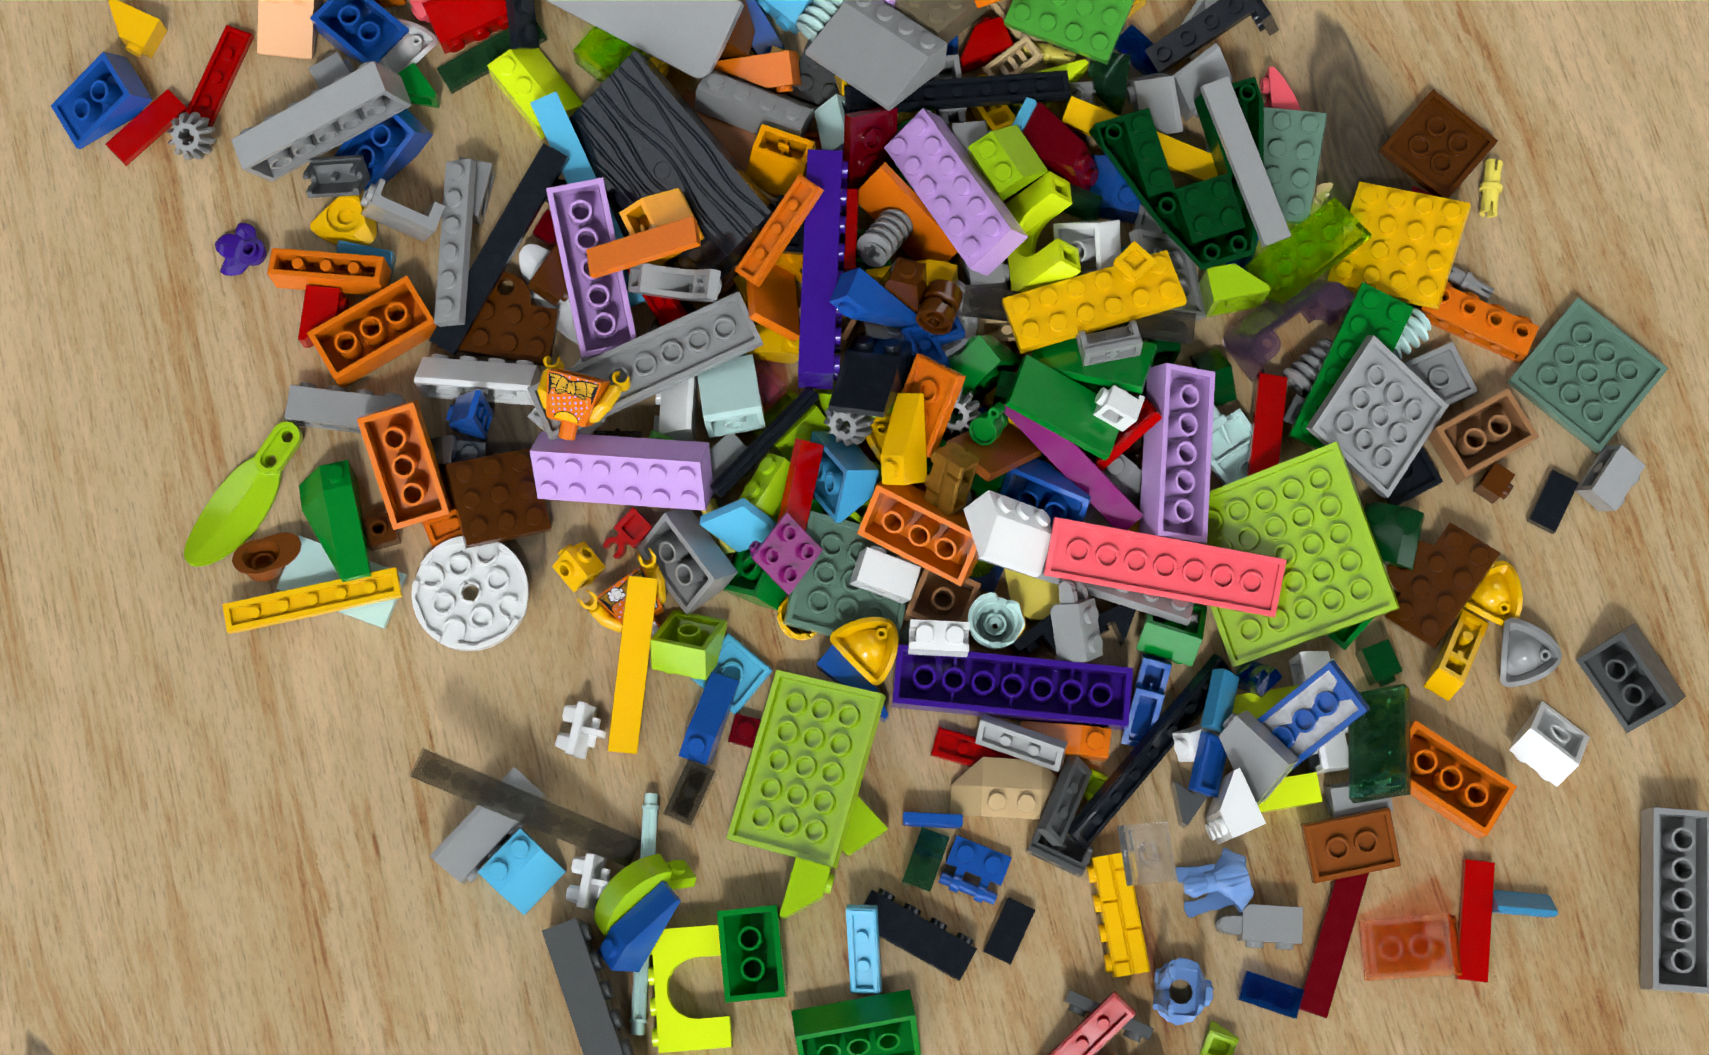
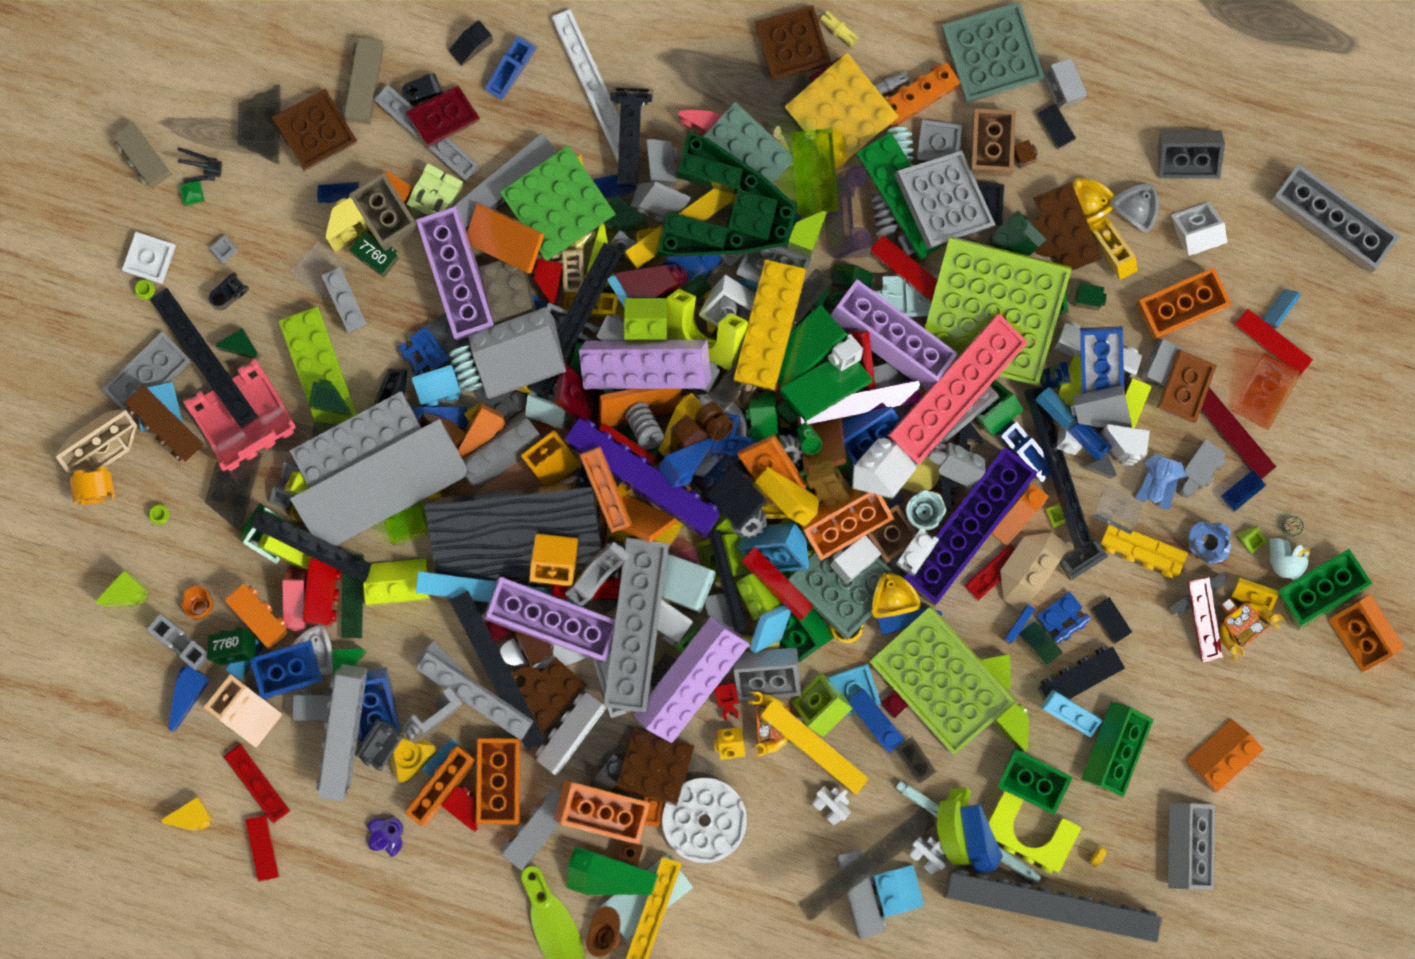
camera: 60 degrees left, 5 degrees up
blue slope [51,51,153,149] -> none
light grey gear [166,112,217,160] -> none
blue slope [447,390,494,440] -> none
torso [537,356,631,441] -> none
orange tile [586,216,701,279] -> none
magenta hinge [749,512,823,595] -> none
light grey plate [975,714,1068,772] -> none
dark grey plate [1037,755,1093,846] -> none
light grey hinge [1076,320,1143,367] -> none
yellow plate [1113,241,1156,283] -> none
light grey tile [1200,76,1291,248] -> none
clear green plate [1349,684,1411,803] -> none

